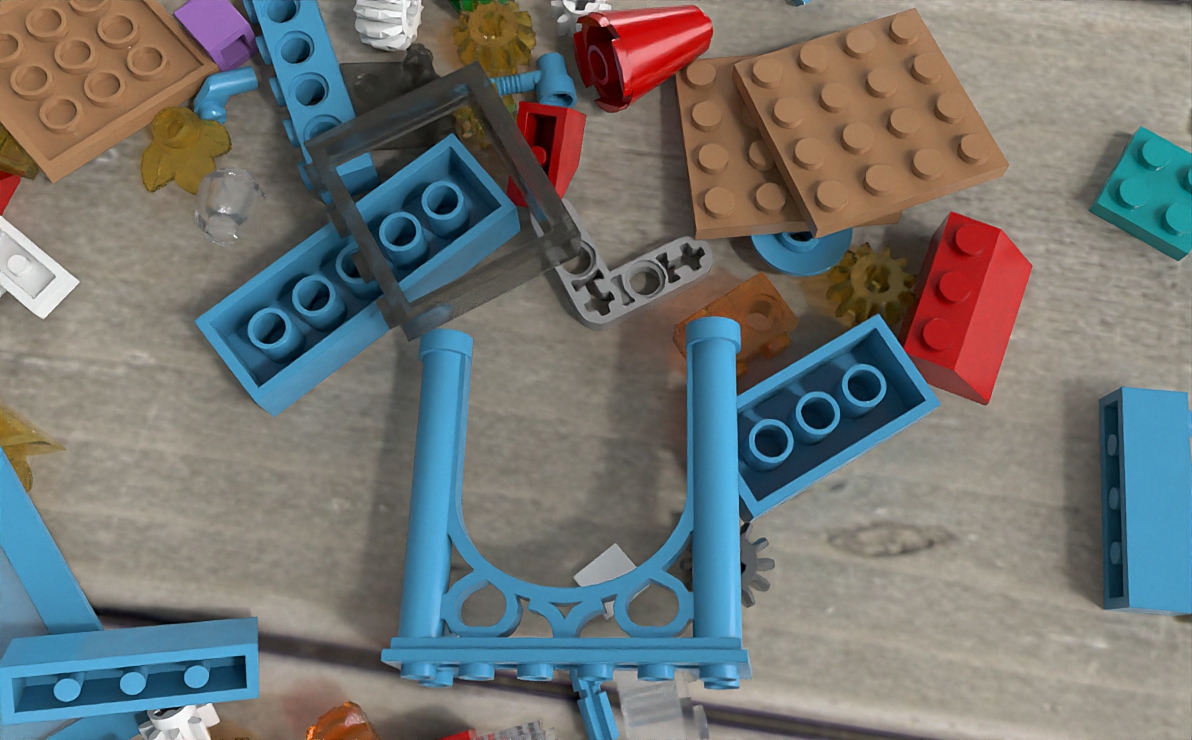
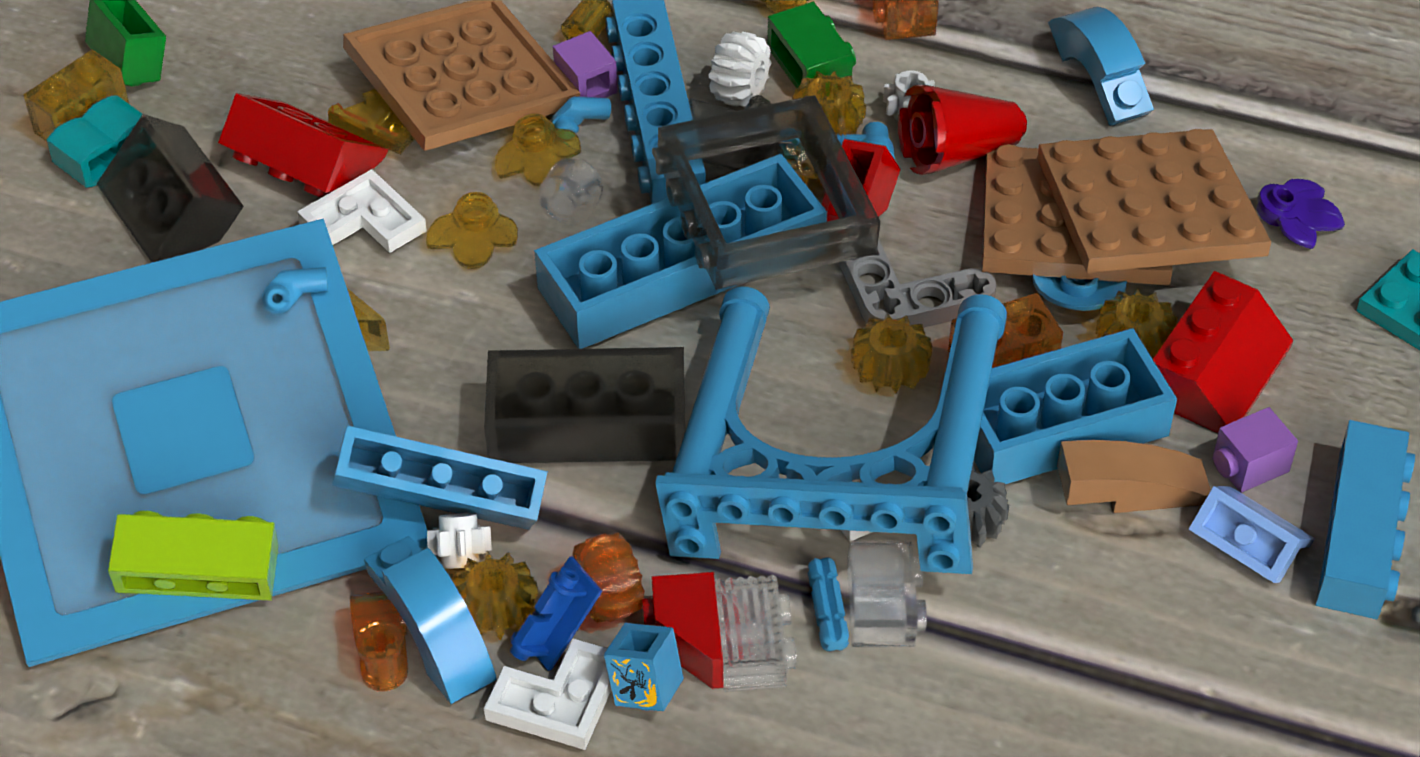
camera: 10 degrees right, 25 degrees down
none -> clear yellow plate [426,192,518,270]
none -> clear smoke brick [484,347,685,463]
none -> clear yellow gear [851,312,933,394]
none -> medium nougat slope [1057,440,1211,513]
none -> light blue panel [1189,486,1315,583]
none -> medium lavender brick [1212,407,1298,493]
none -> dark purple plate [1256,179,1345,249]

